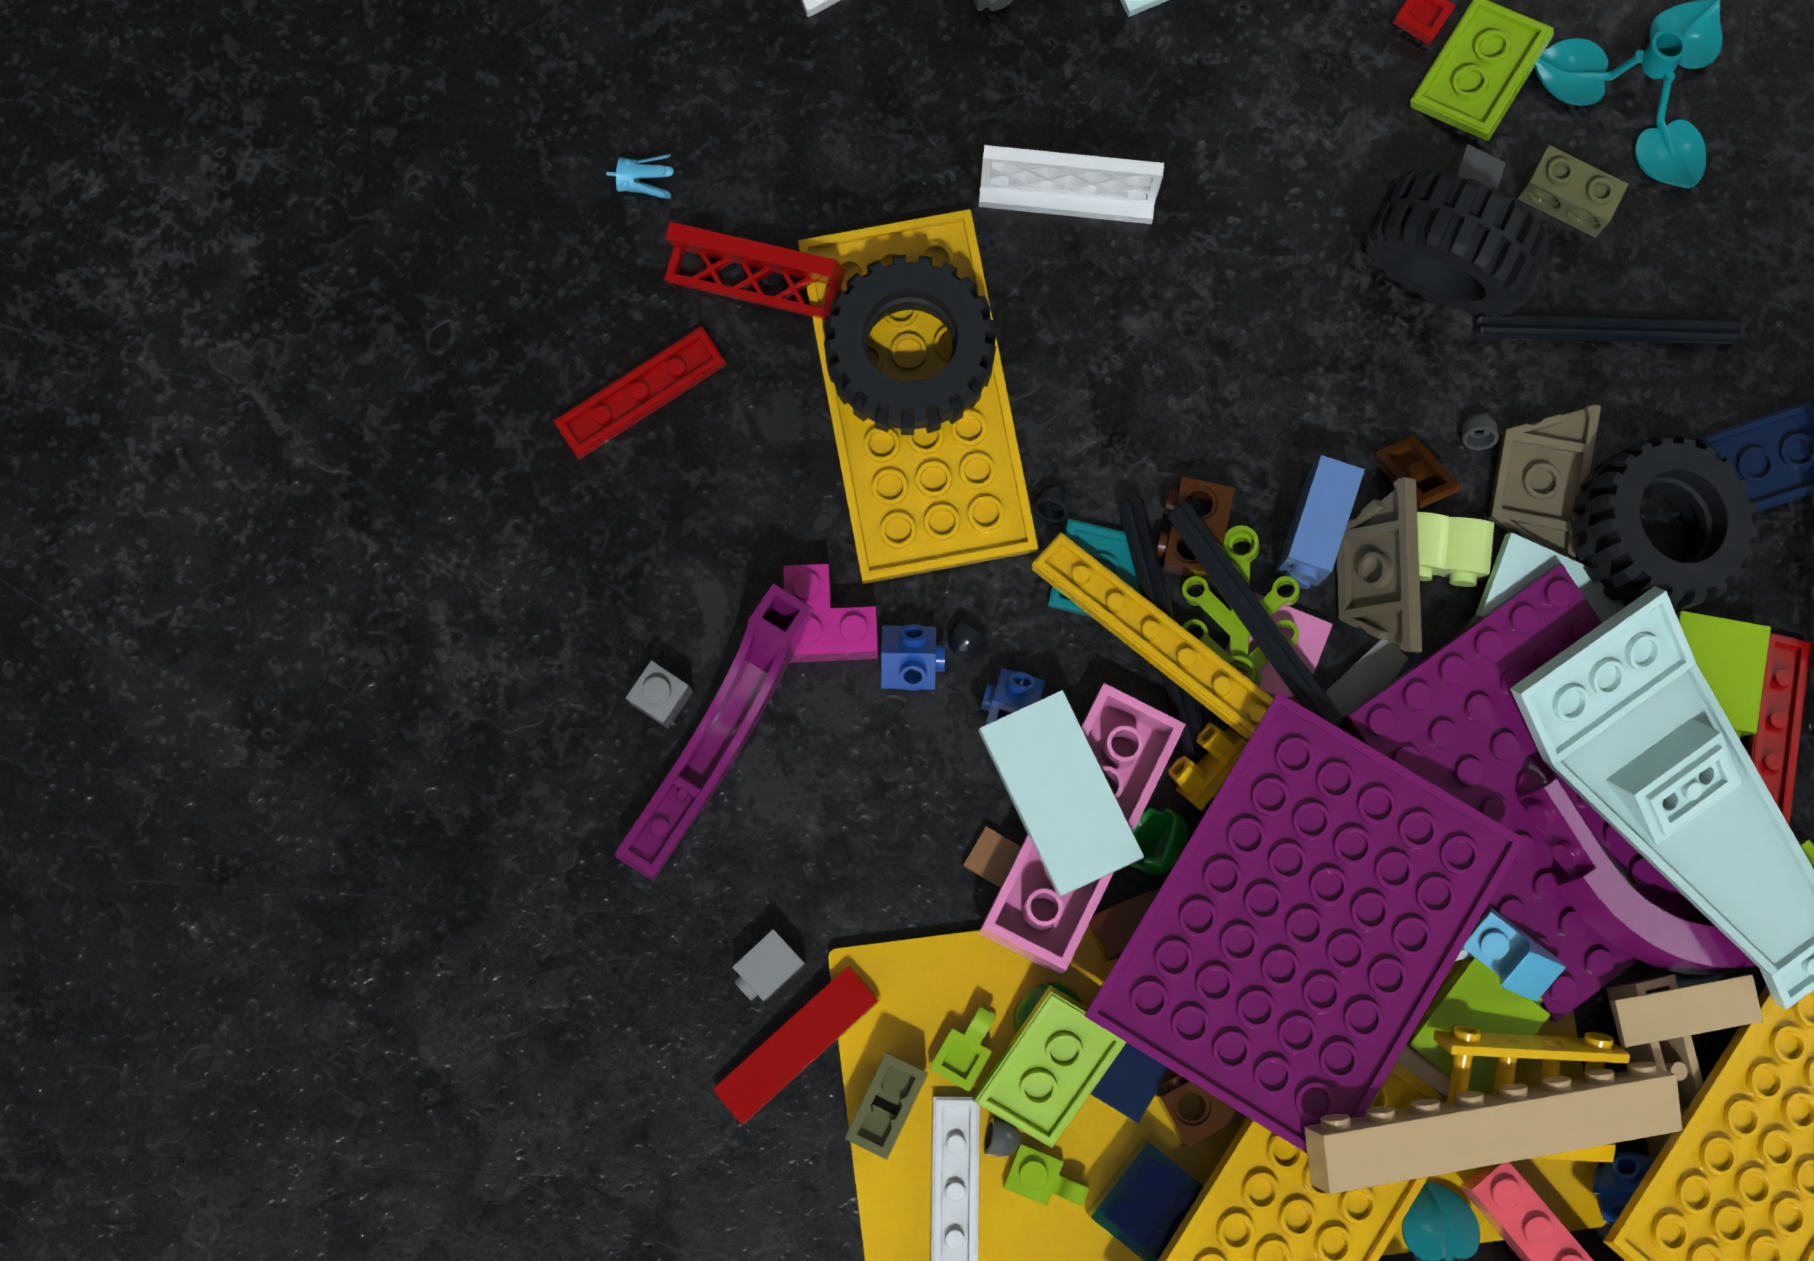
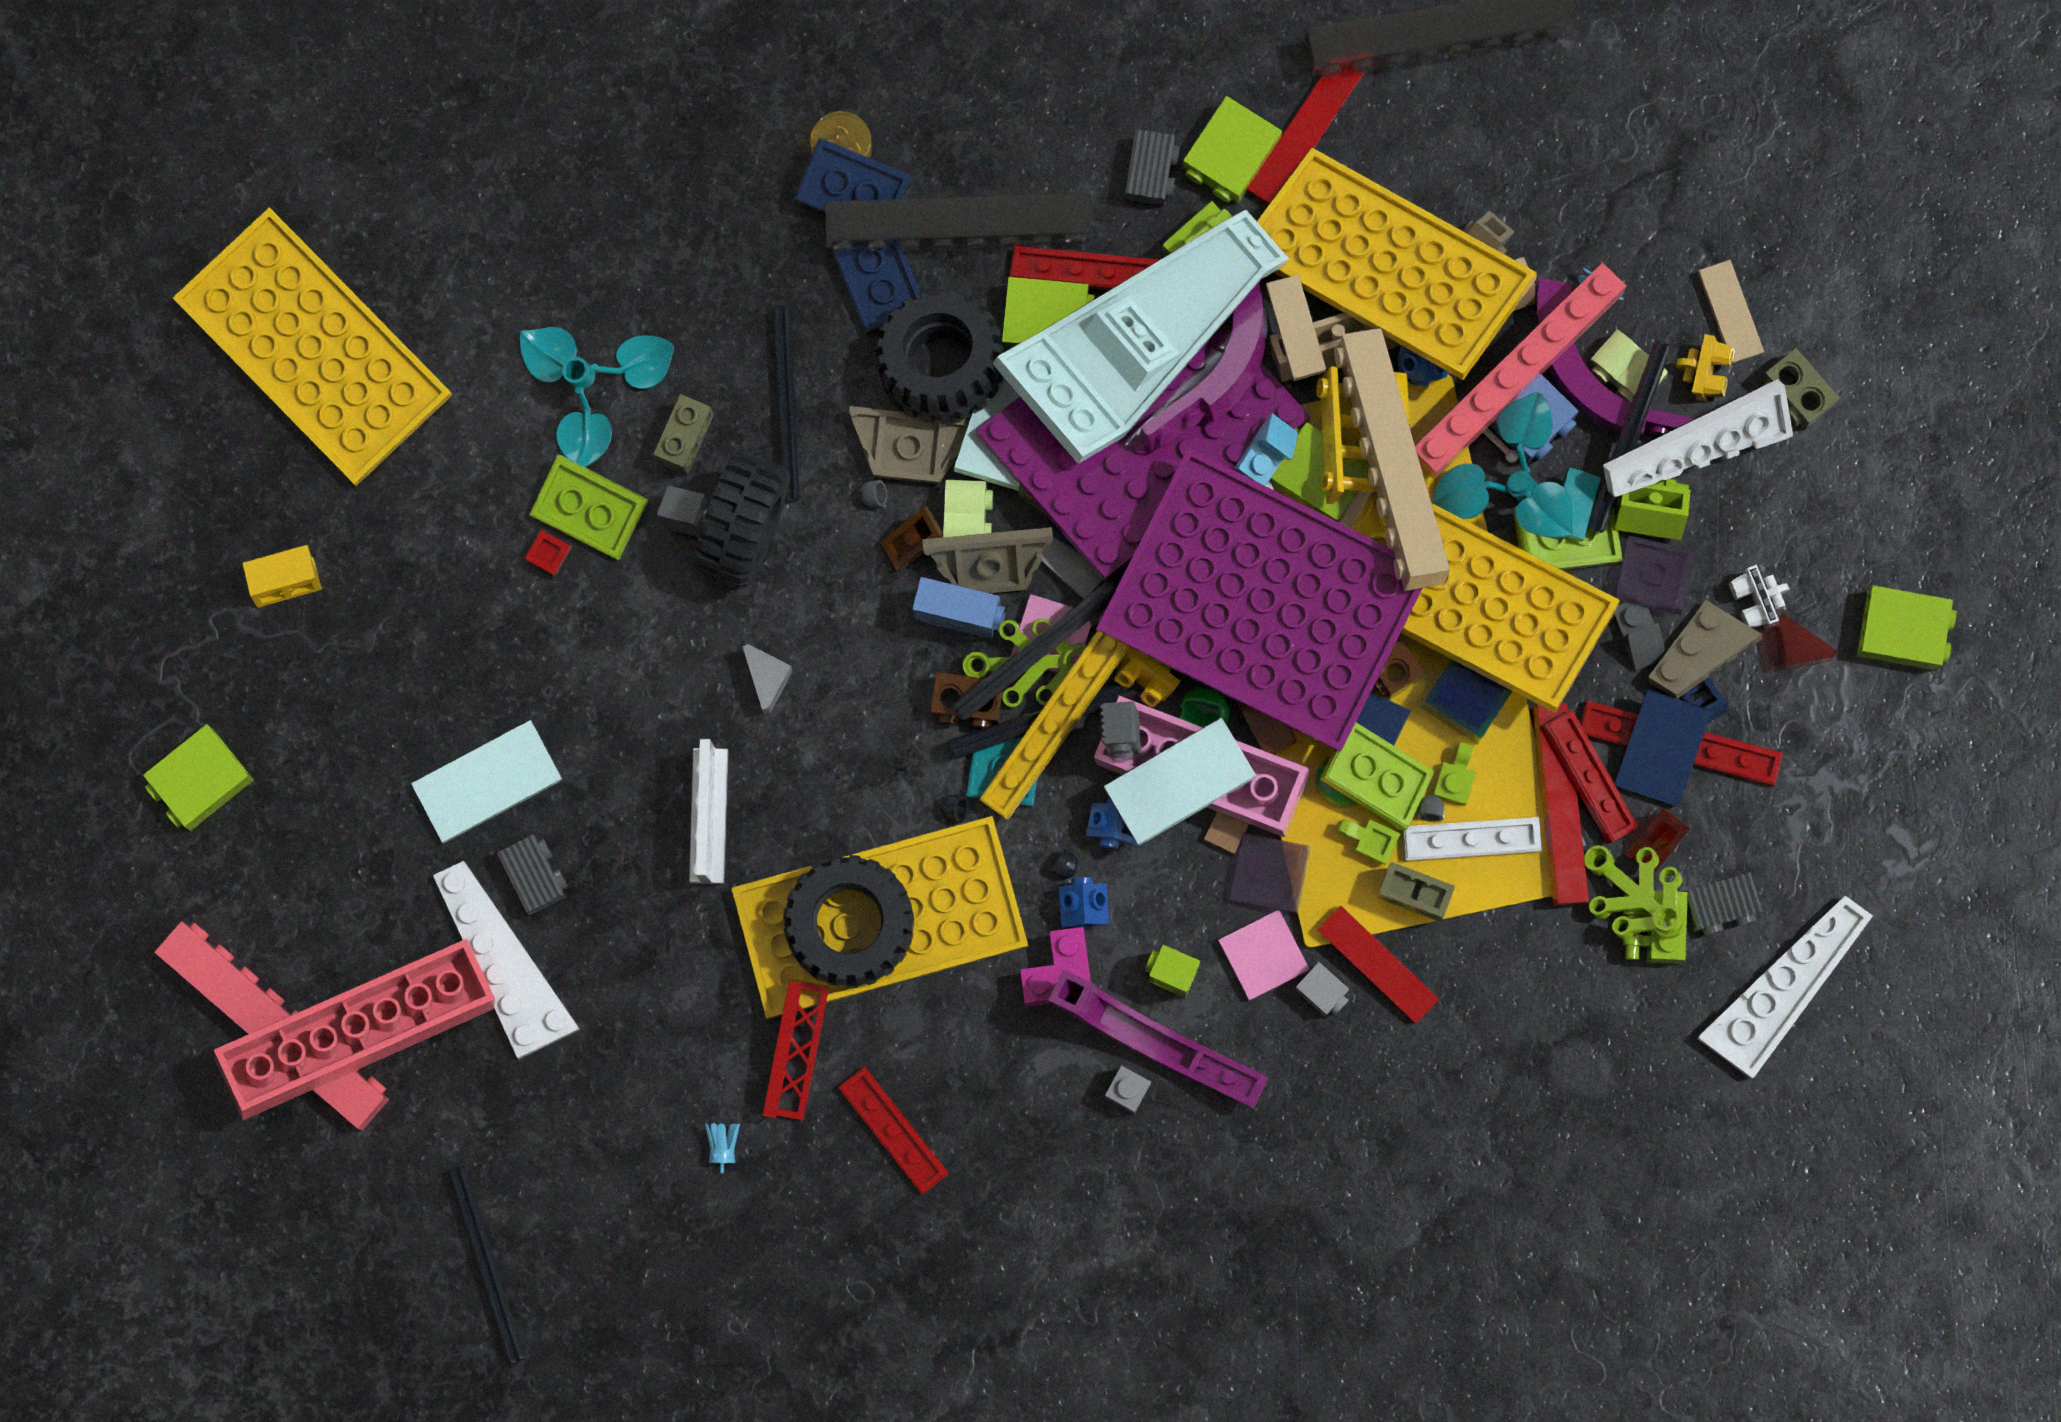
camera: 90 degrees left, 0 degrees up
none -> light grey slope [742,644,793,715]
none -> dark grey brick [1100,701,1141,761]
none -> lime brick [1145,945,1200,998]
none -> bright pink tile [1218,910,1310,1001]
none -> clear purple tile [1230,833,1311,913]

